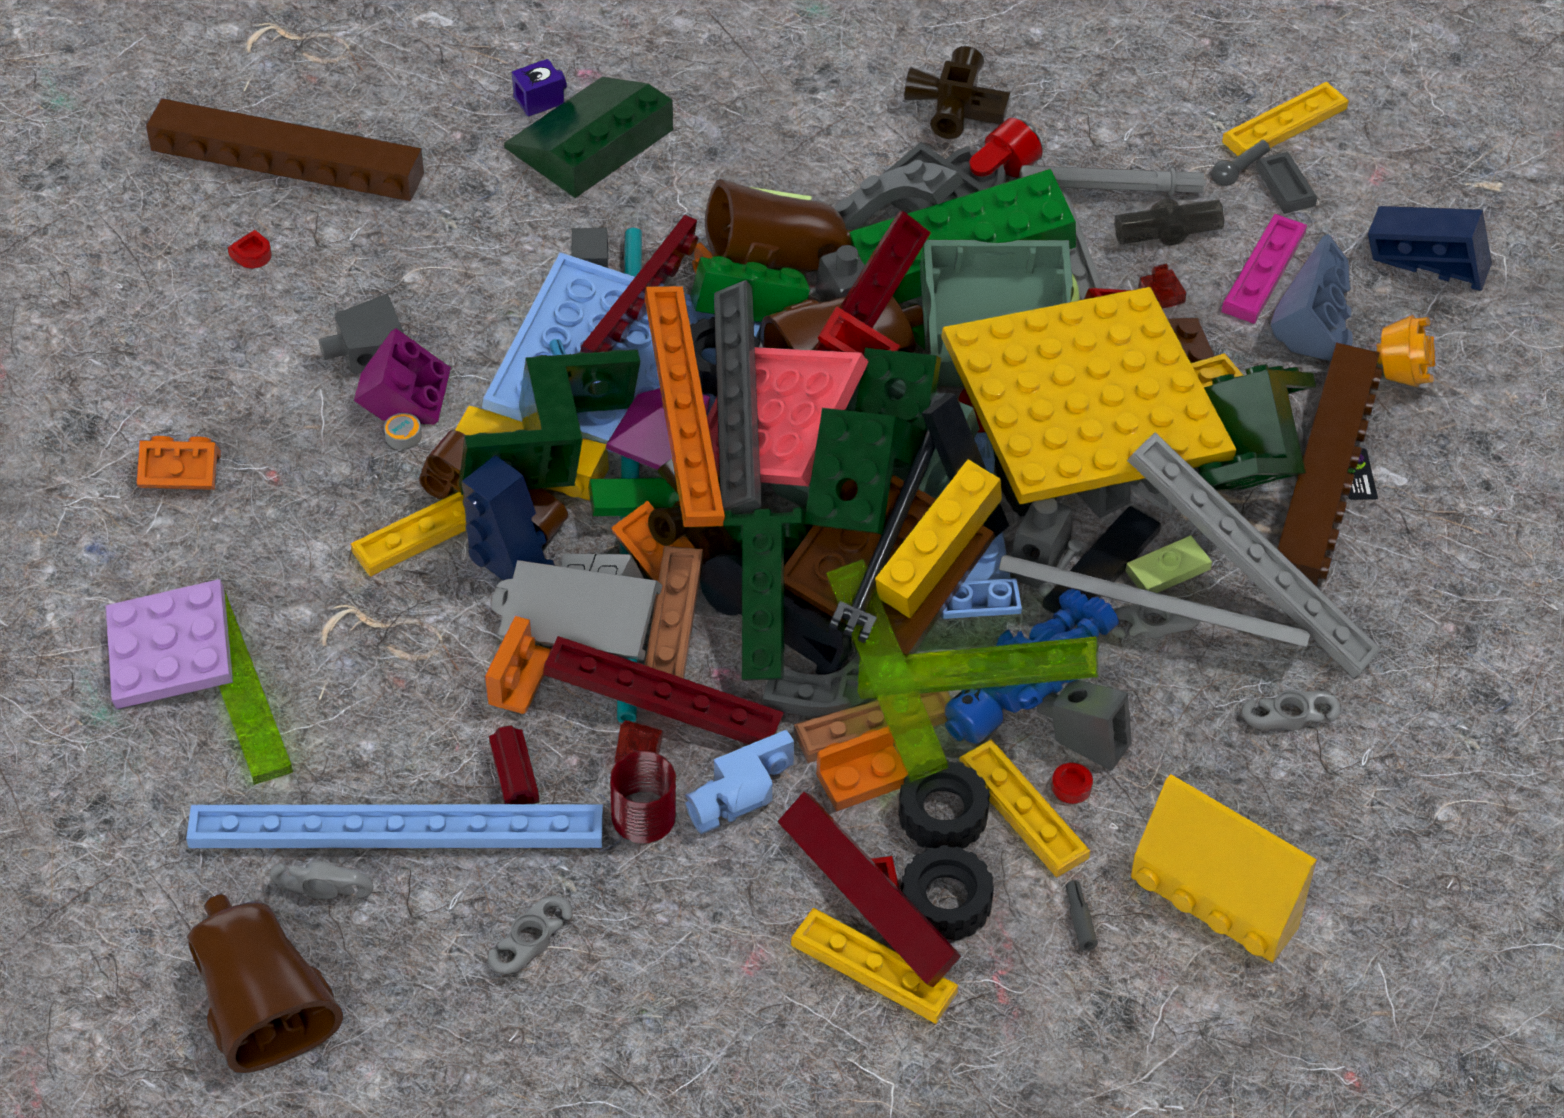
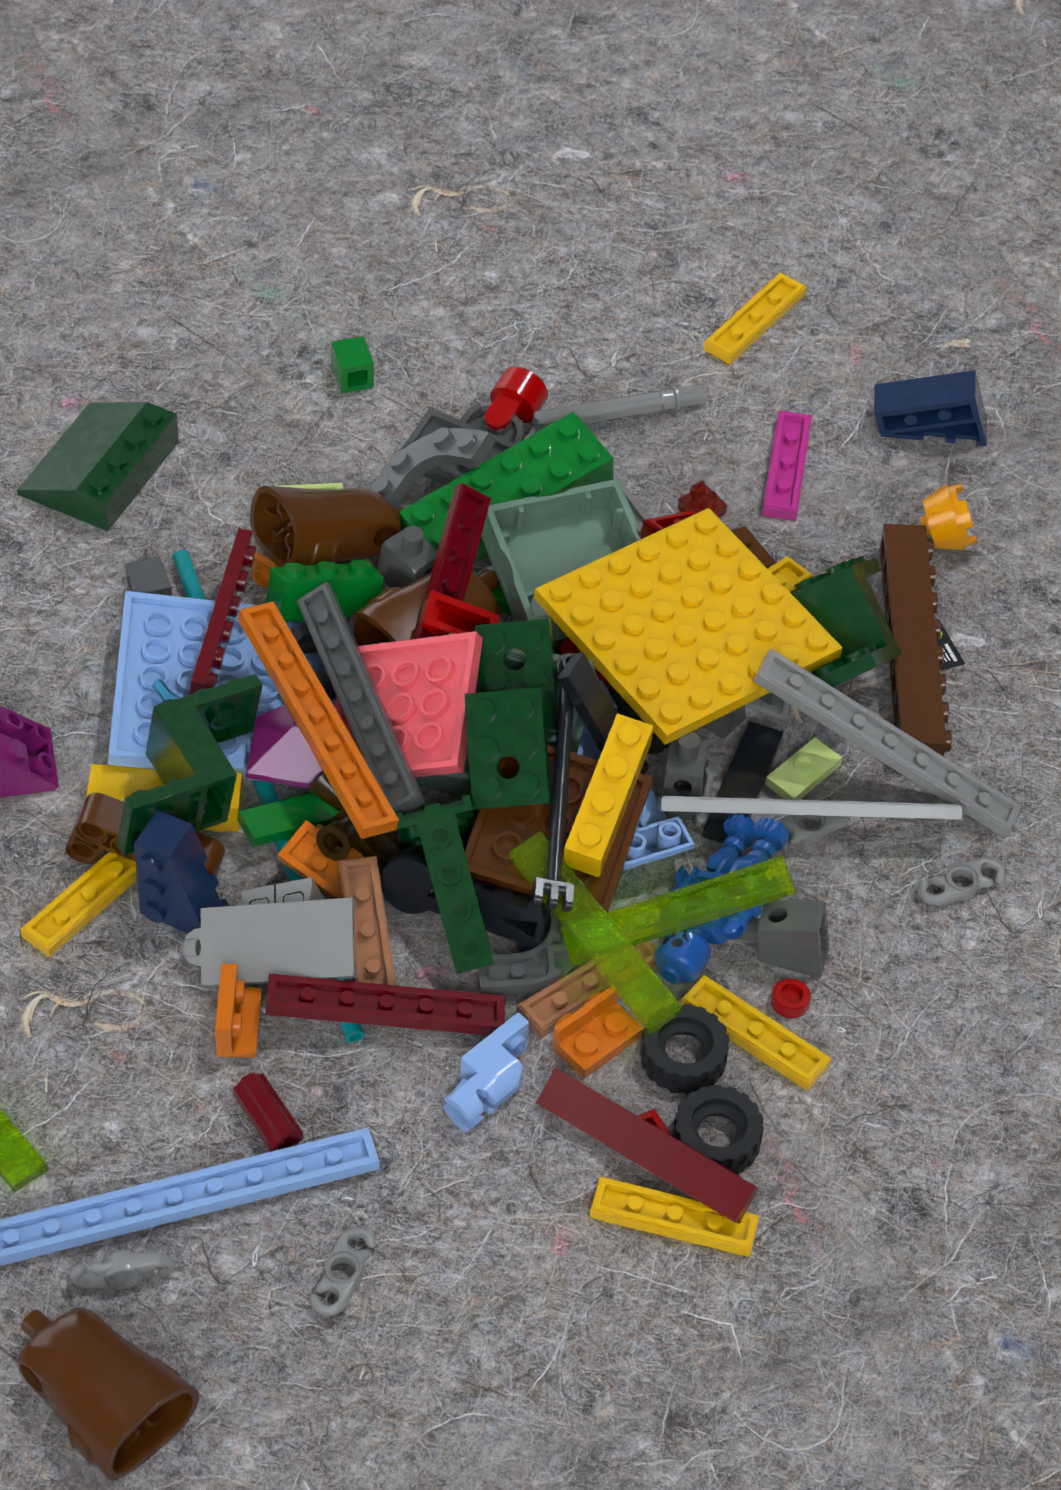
camera: 20 degrees left, 0 degrees up
light grey tile [384,413,422,449] -> none
dark purple brick [511,59,567,117] -> none
dark red piece [610,751,676,843] -> none
clear red tile [614,720,663,772] -> none
dark brown brick [904,46,1010,139] -> none
dark grey piece [1066,880,1098,950] -> none
clear smoke piece [1114,199,1225,245] -> none
yellow slope [1131,774,1317,963] -> none
dark grey bar [1211,140,1270,186] -> none
dark grey tile [1255,152,1317,214] -> none
sand blue wedge [1271,234,1353,361] -> none
none -> green brick [331,336,374,393]

